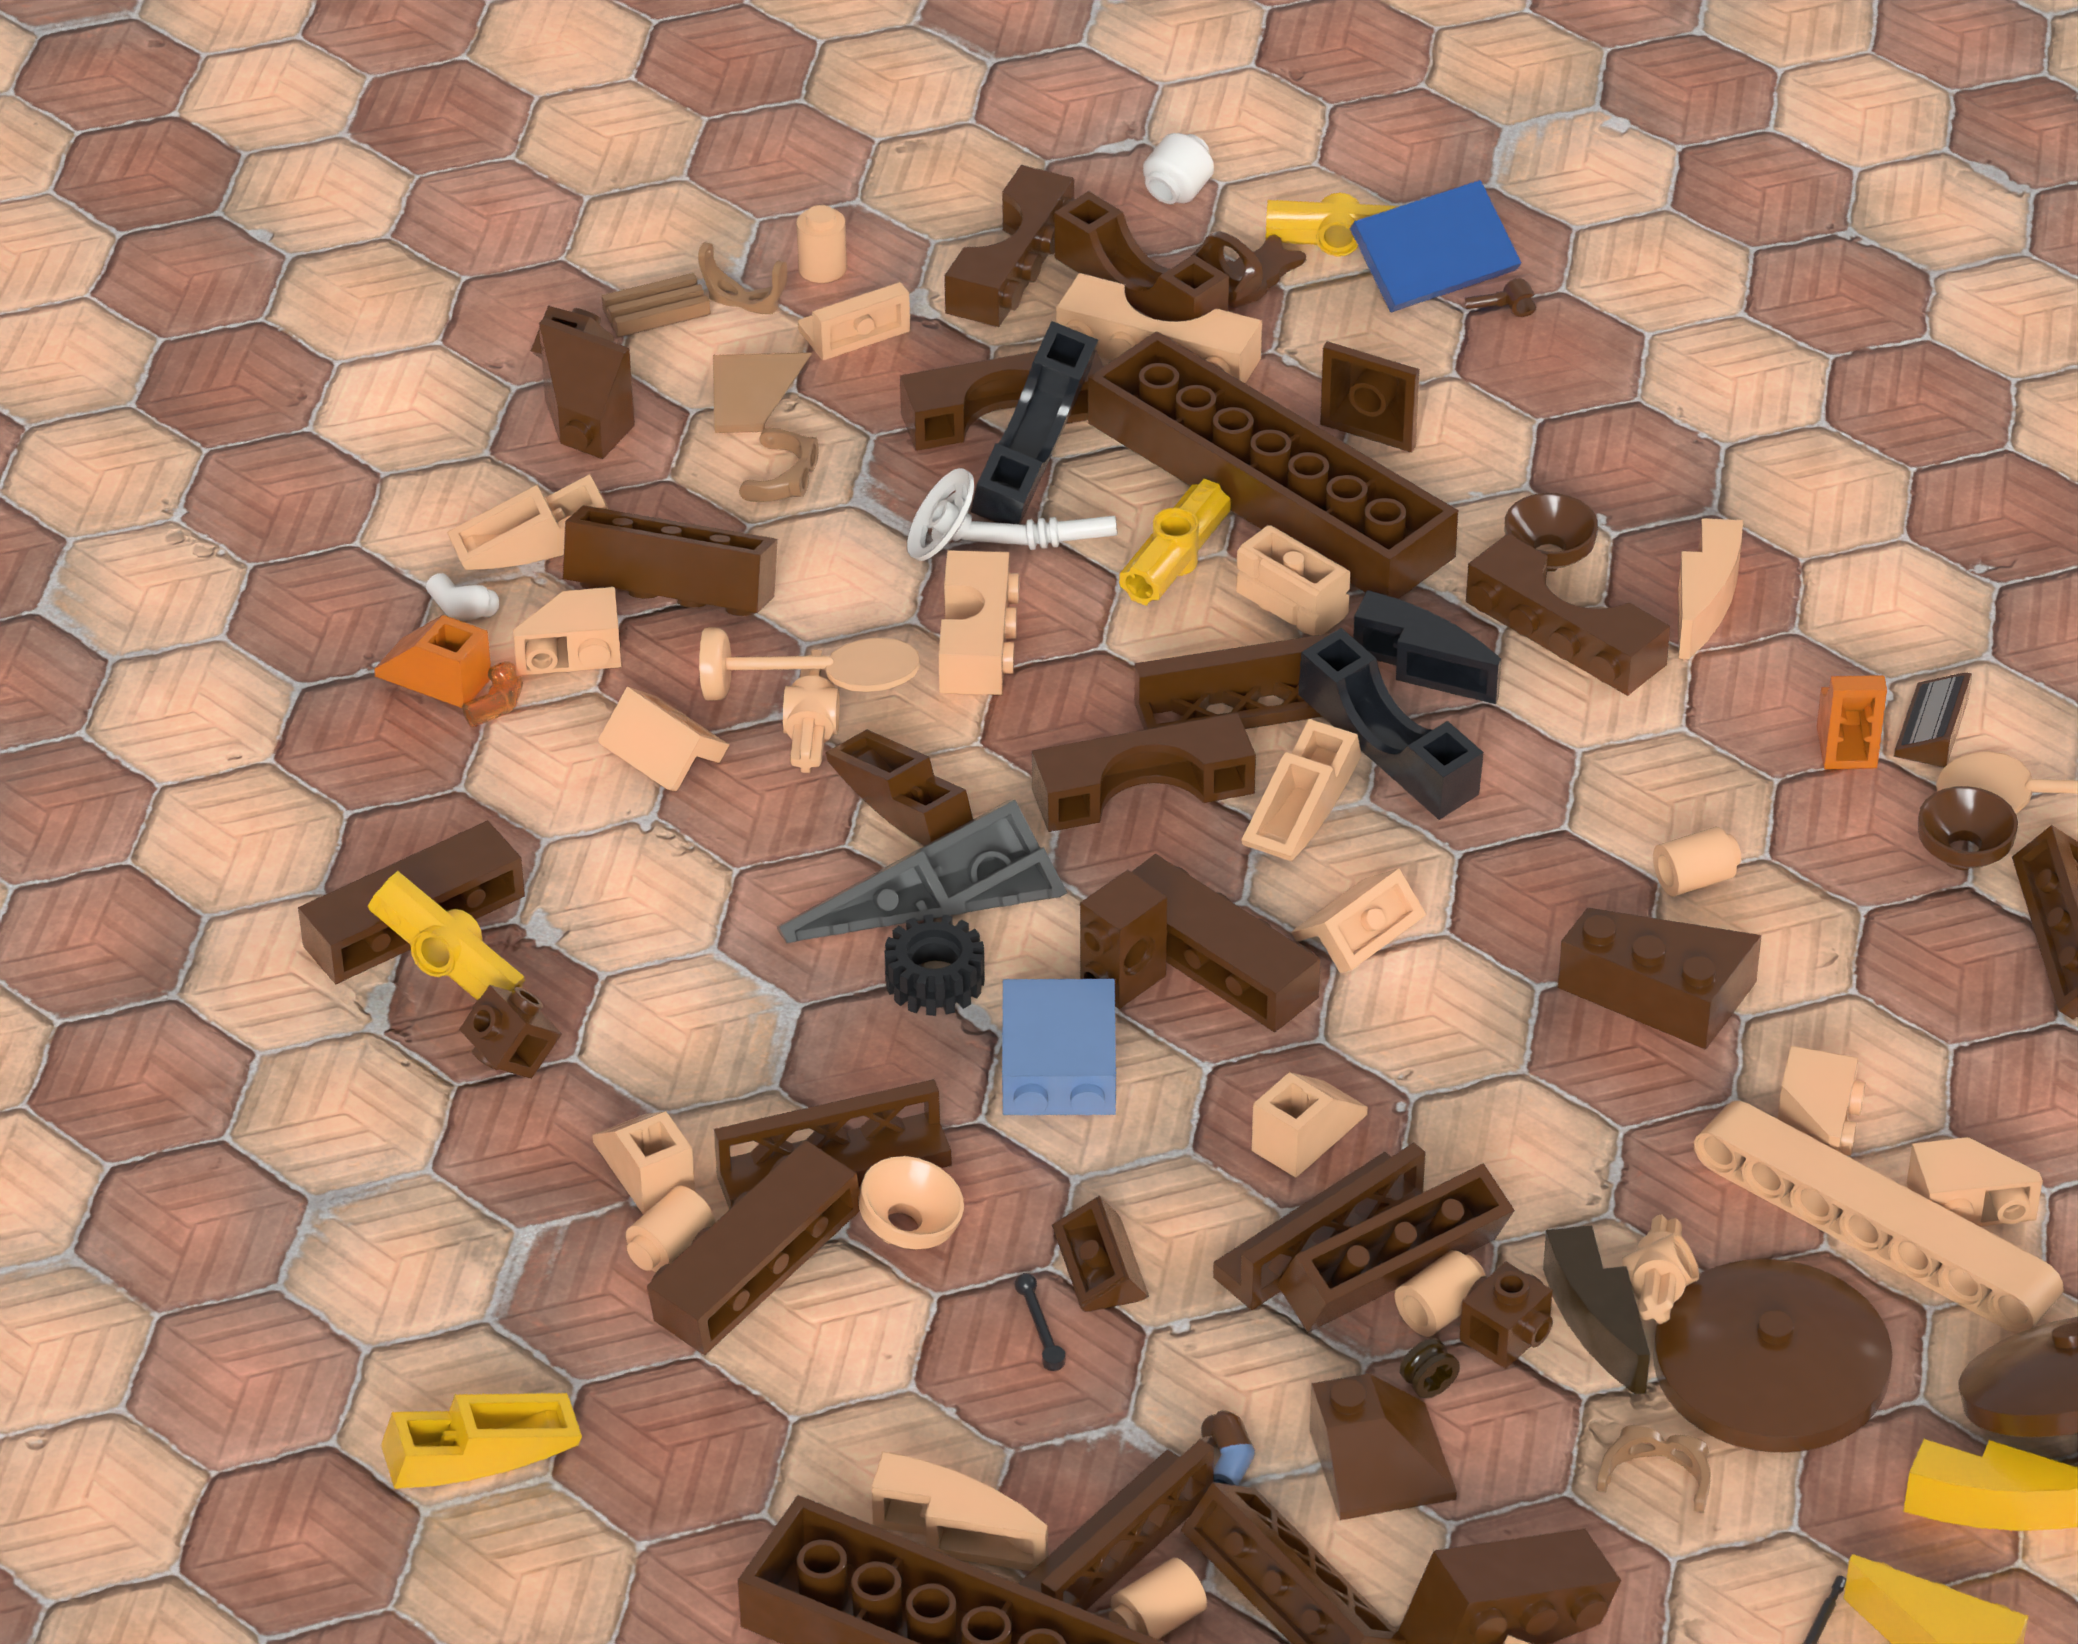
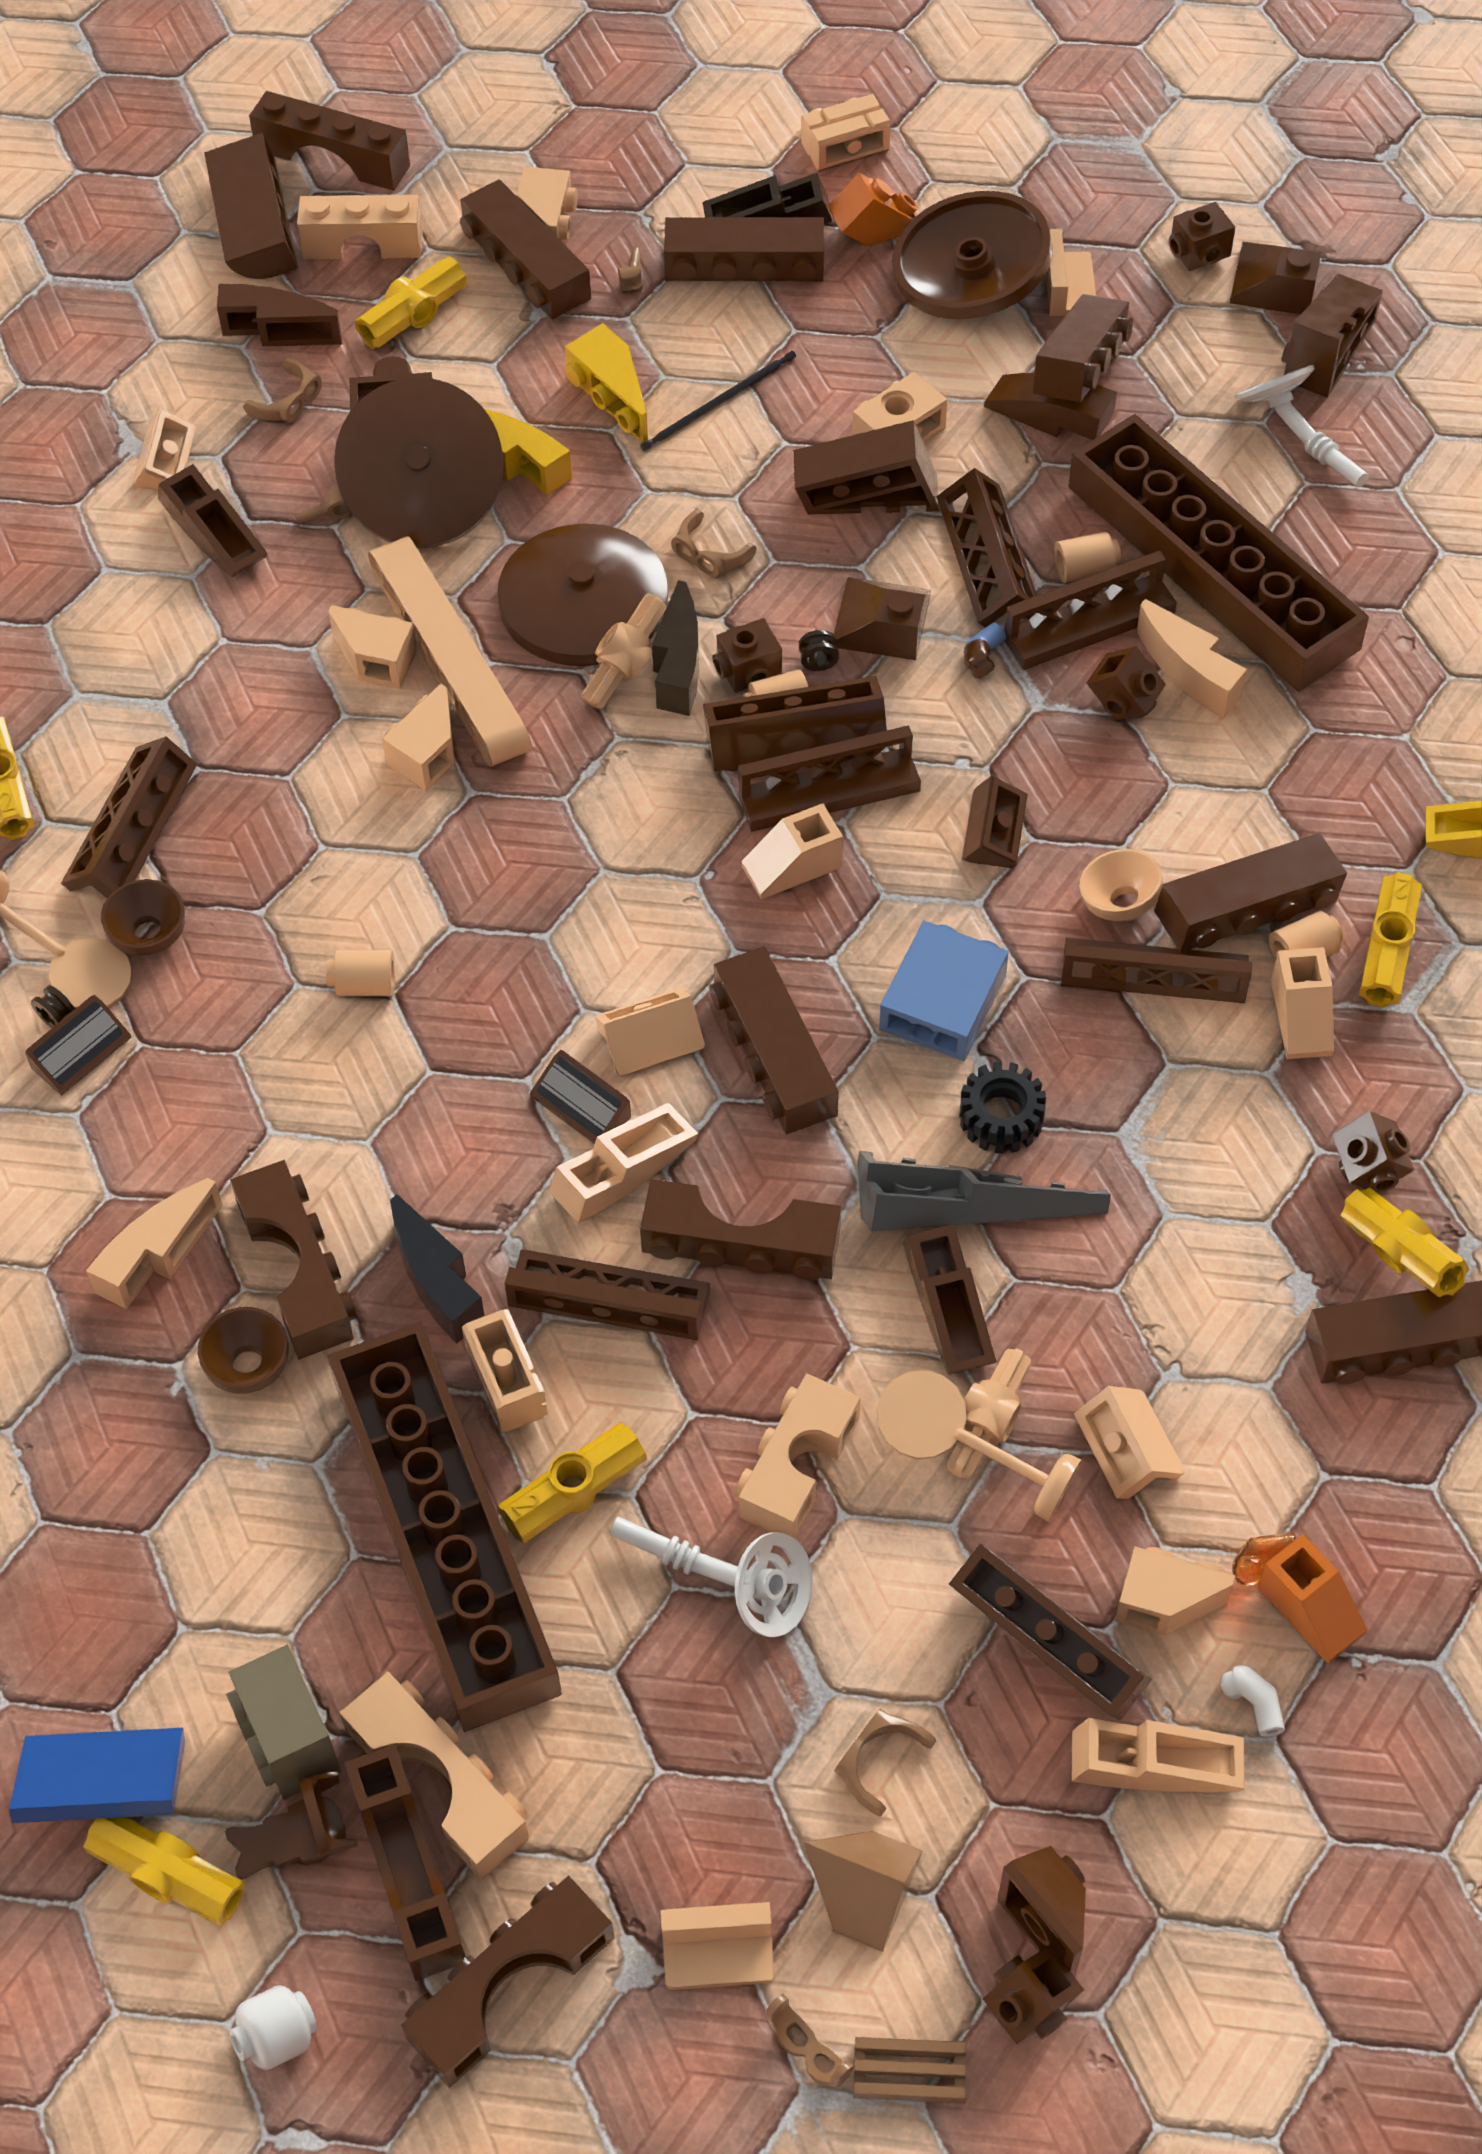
camera: 155 degrees left, 15 degrees up
light nougat brick [797,205,847,283] -> none
reddish brown arch [900,350,1104,451] -> none
black arch [971,321,1098,524] -> none
black hinge [1014,1273,1065,1371] -> none
reddish brown brick [1080,870,1167,1009] -> none
black arch [1298,628,1484,820] -> none
reddish brown slope [1320,341,1420,453] -> none
reddish brown hand [1465,278,1536,317] -> none
reddish brown wedge [1558,907,1762,1050] -> none
orange arch [1817,675,1887,769] -> none
none -> dark brown bush [31,985,75,1028]
none -> dark tan brick [226,1644,341,1799]
none -> slope [530,1050,631,1144]
none -> reddish brown brick [1086,646,1166,721]
none -> yellow piece [1359,872,1422,1008]

